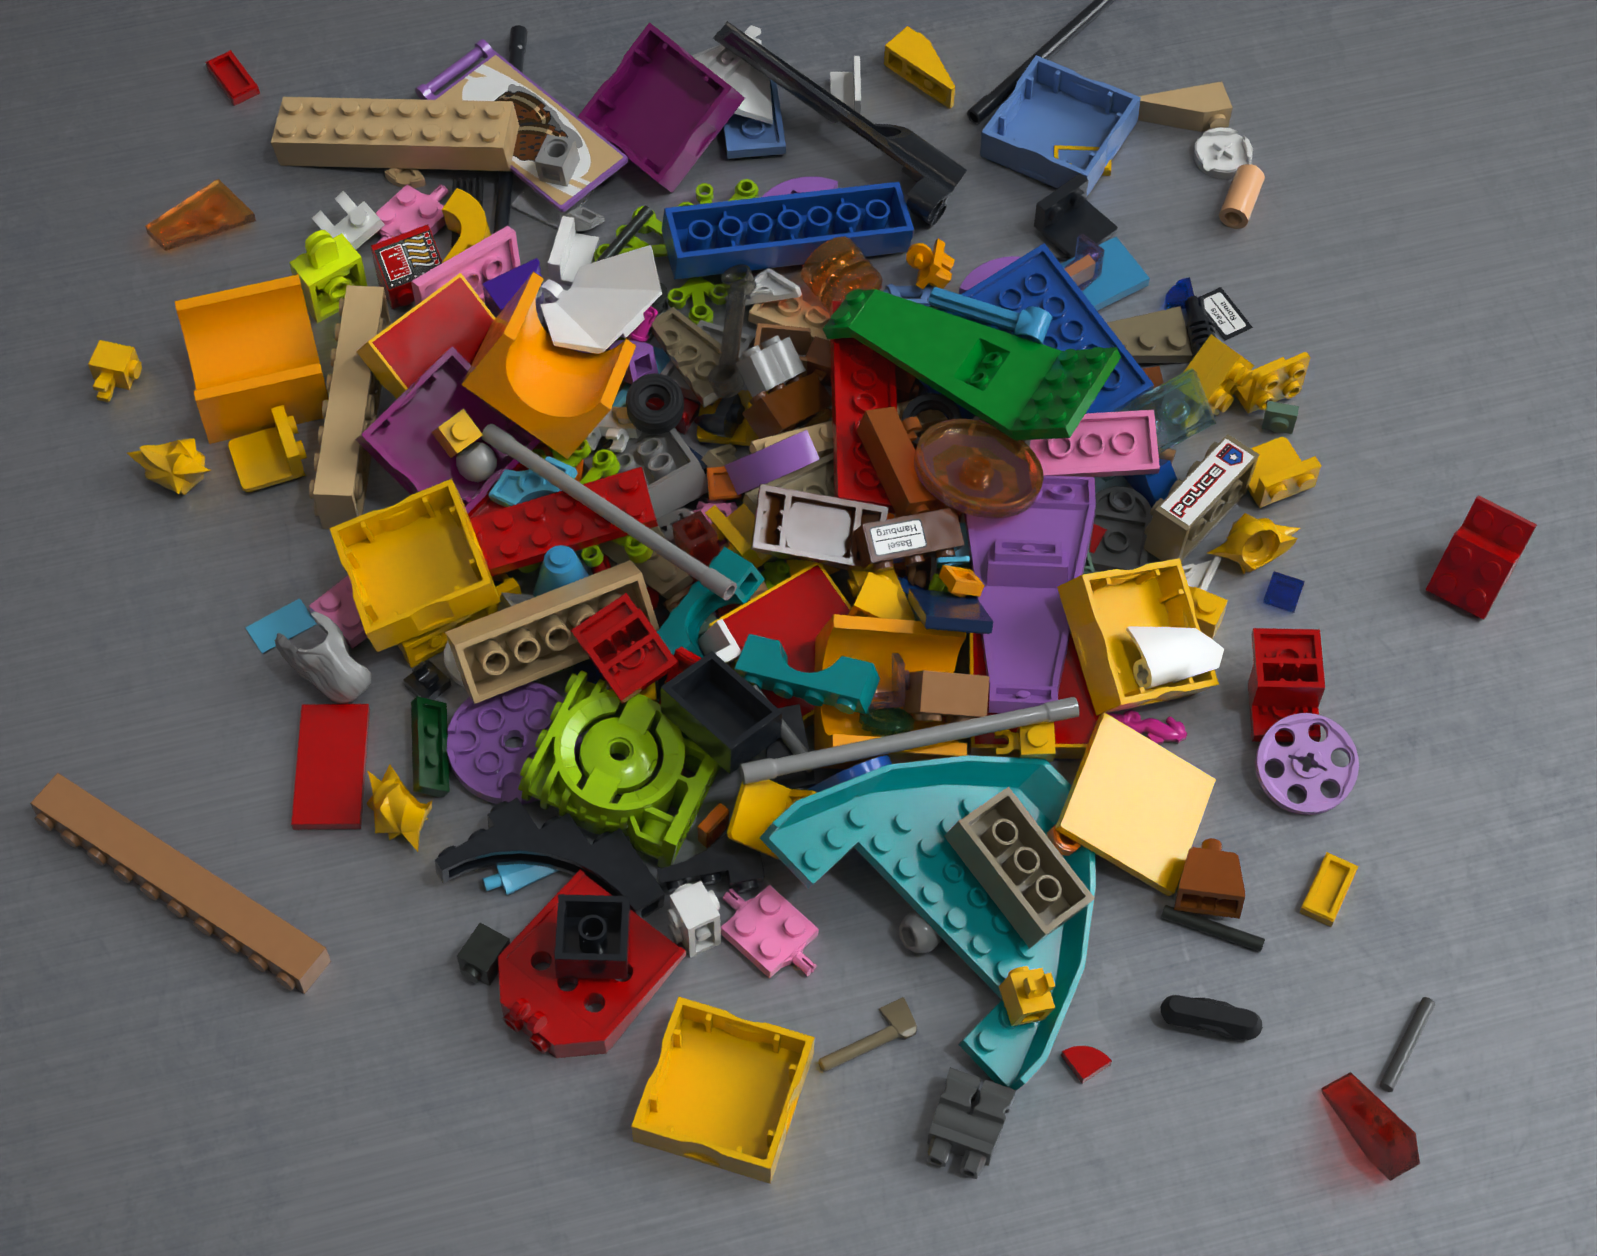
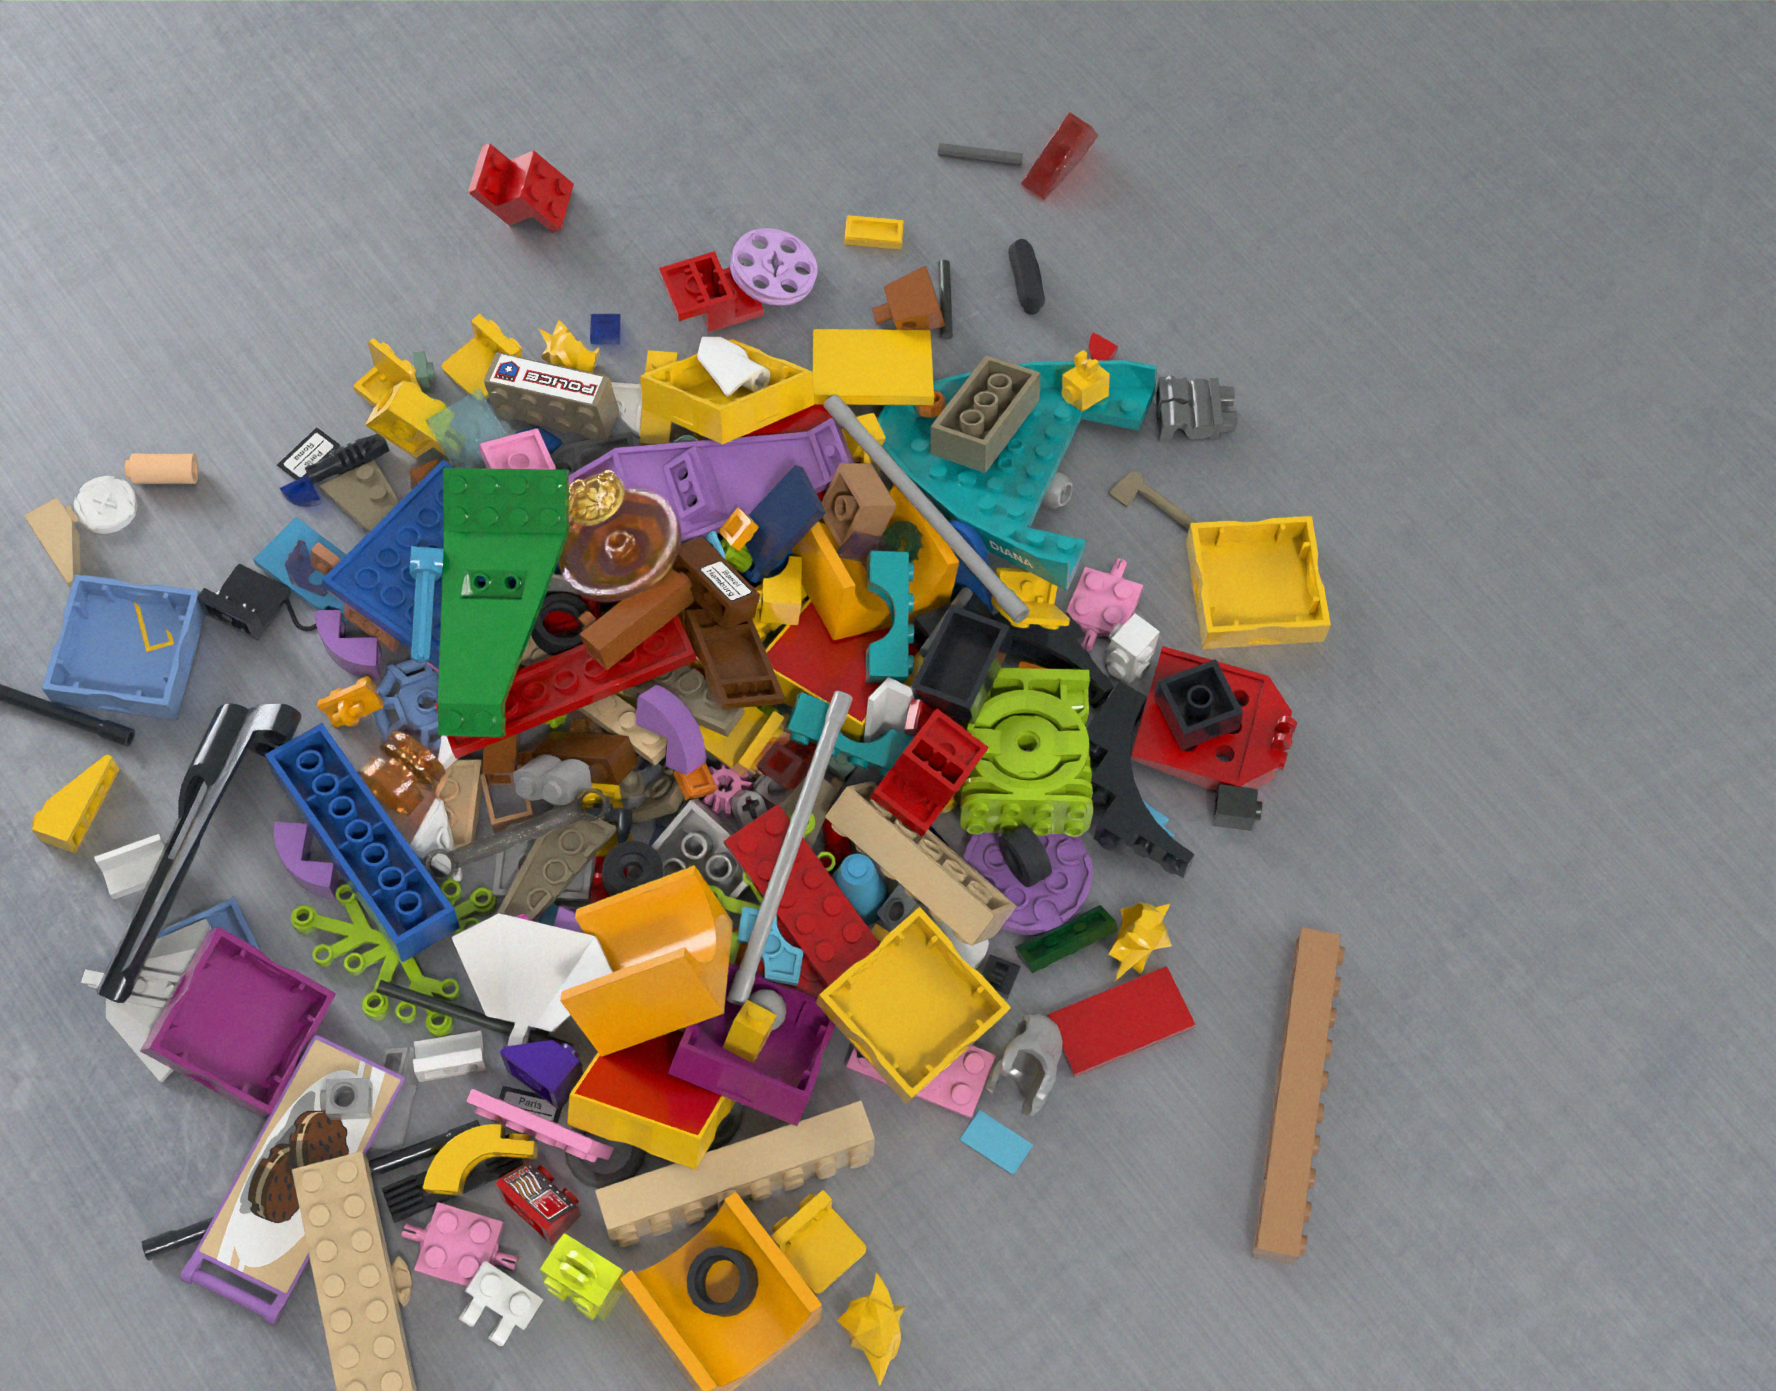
camera: 115 degrees left, 5 degrees up
none -> clear yellow dish [569,470,625,526]
none -> black tyre [686,1246,759,1317]
none -> black tyre [998,824,1052,887]

